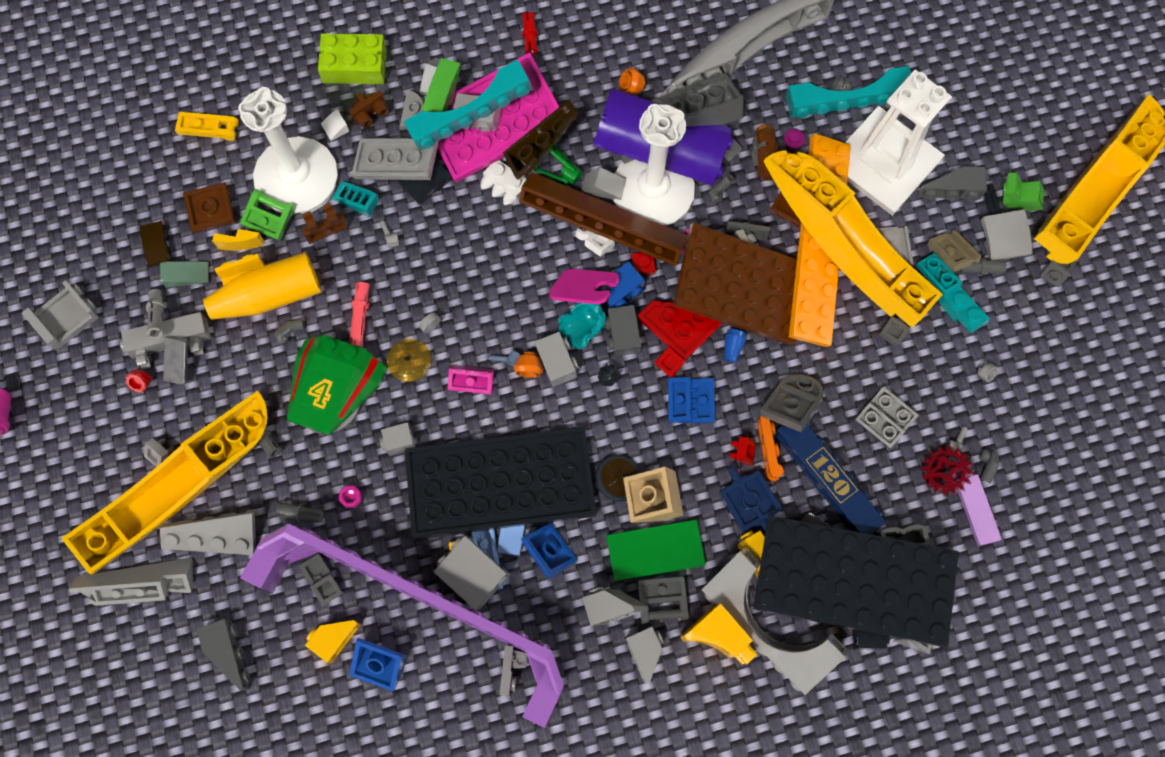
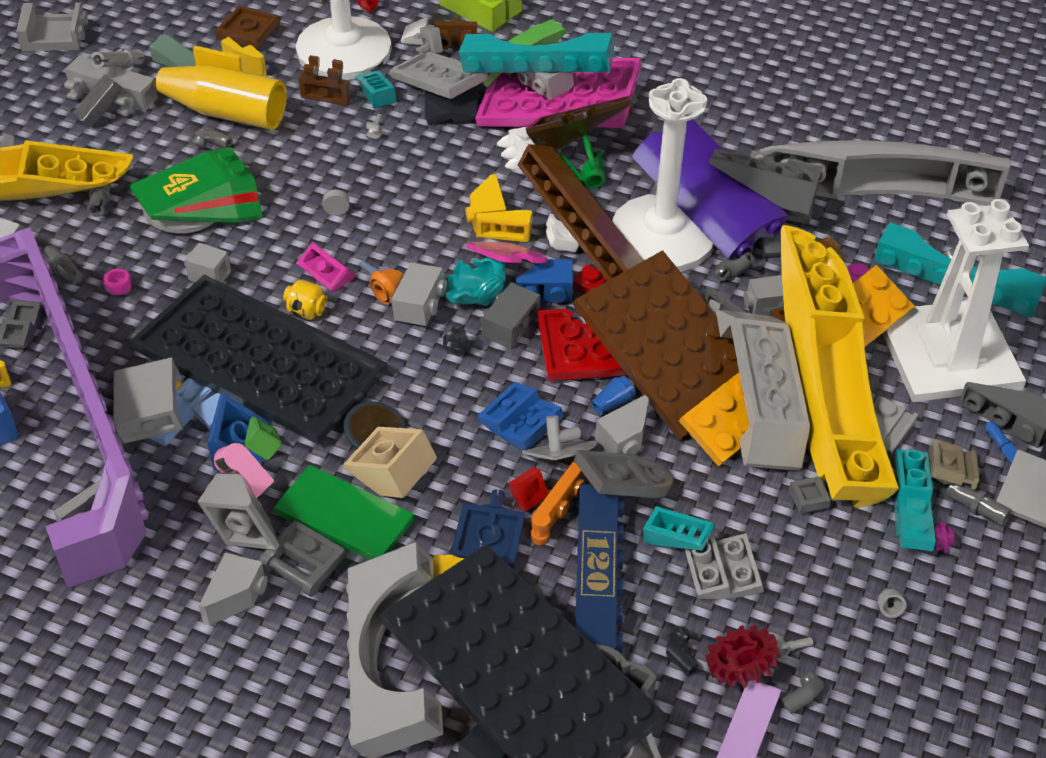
camera: 40 degrees right, 25 degrees down
red tile [125,369,152,392] -> none
dark brown slope [140,221,171,267] -> none
bright green plate [240,189,296,241] -> none
coral pin [349,282,370,348] -> none
clear yellow dish [387,339,431,382] -> none
red pin [522,12,538,55] -> none
light grey slope [581,167,626,200] -> none
orange cone [619,67,646,95] -> none
red plate [655,347,686,378] -> none
yellow hips [680,603,757,665] -> none
none -> bright pink leg [214,443,274,498]
none -> bright green slope [245,416,282,460]
none -> yellow head [283,279,327,320]
none -> light grey tile [413,26,443,53]
none -> yellow slope [465,174,506,233]
none -> yellow slope [476,210,532,242]
none -> light grey shield [522,415,597,460]
none -> light grey slope [595,395,649,455]
none -> teal slope [643,506,715,550]
none -> black arm [666,626,698,677]
none -> light grey slope [716,310,810,471]
none -> light grey brick [744,275,784,316]
none -> magenta plate [934,521,955,554]
none -> blue piece [985,421,1018,464]

